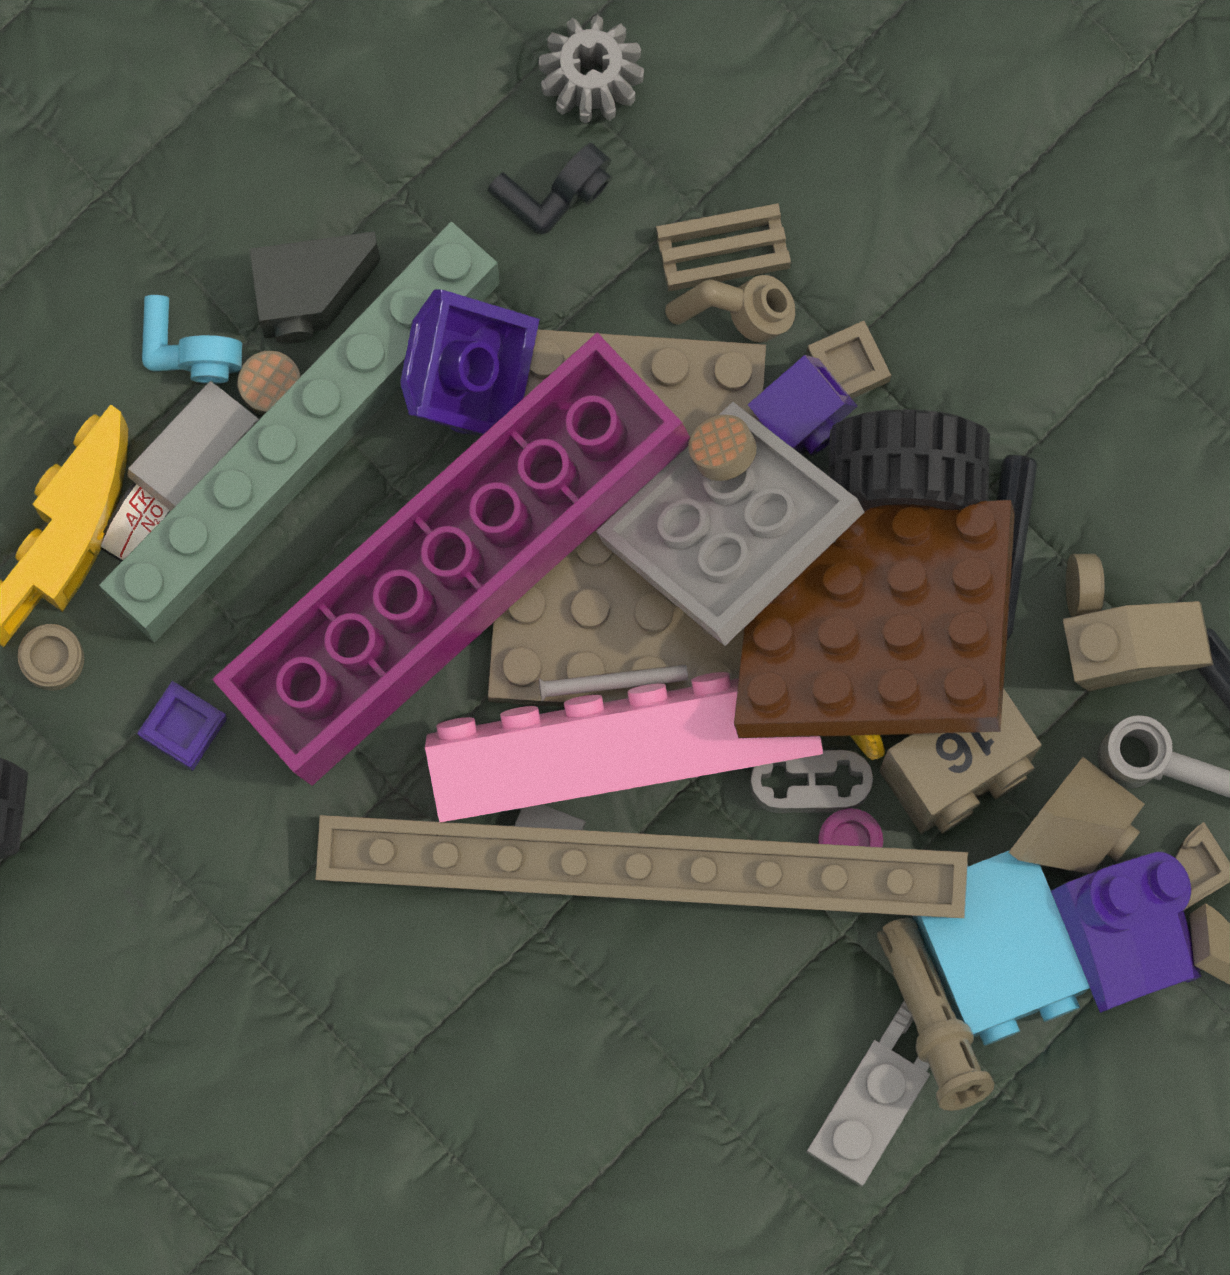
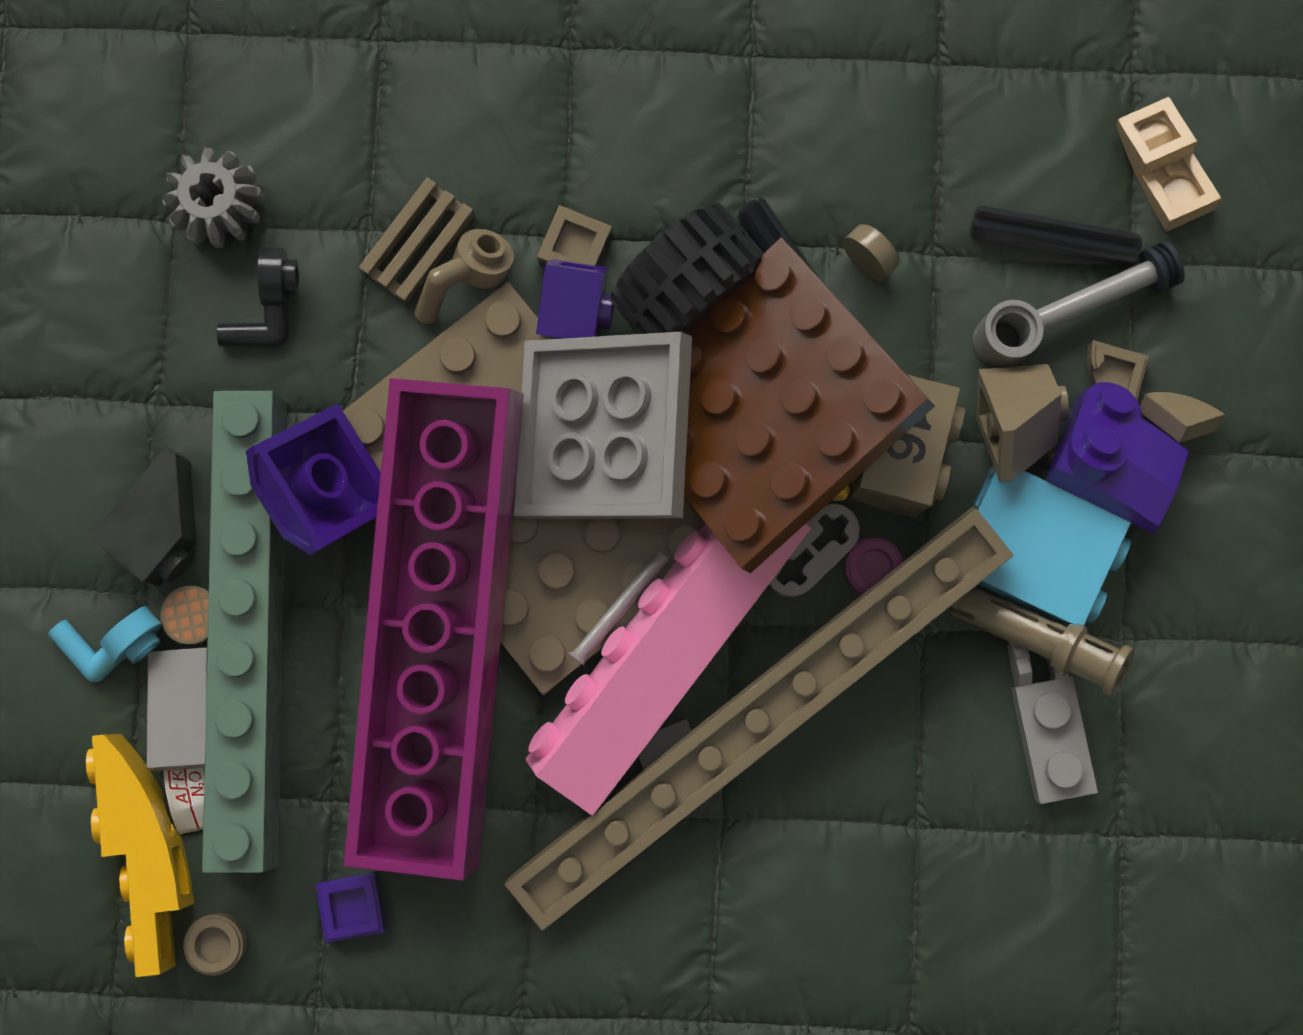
camera: 40 degrees left, 5 degrees up
dark tan tile [688,414,757,481] -> none
dark tan slope [1063,601,1213,691] -> none

